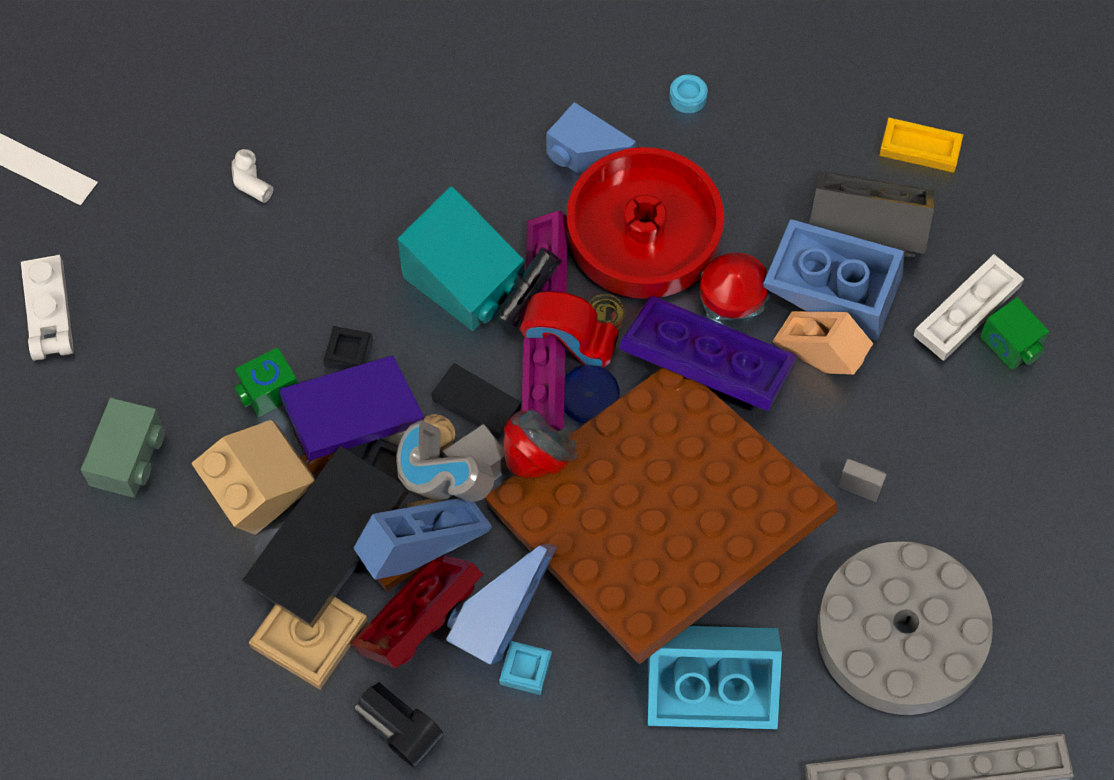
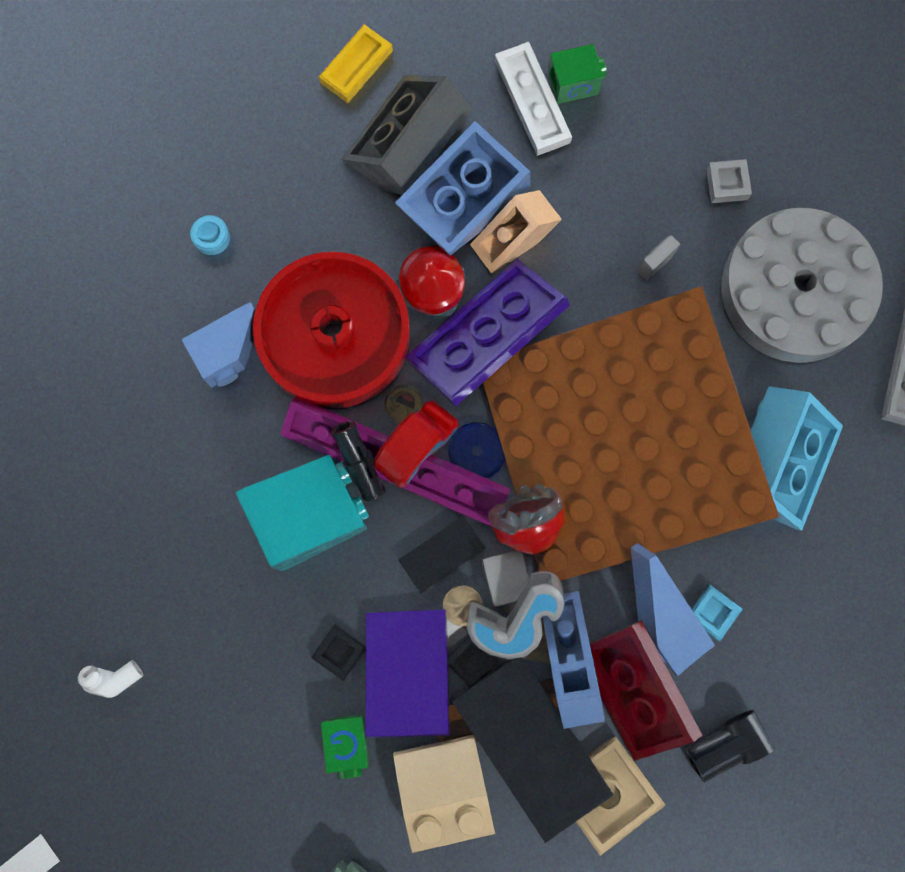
camera: 70 degrees left, 15 degrees up
none -> light grey plate [706,159,752,203]

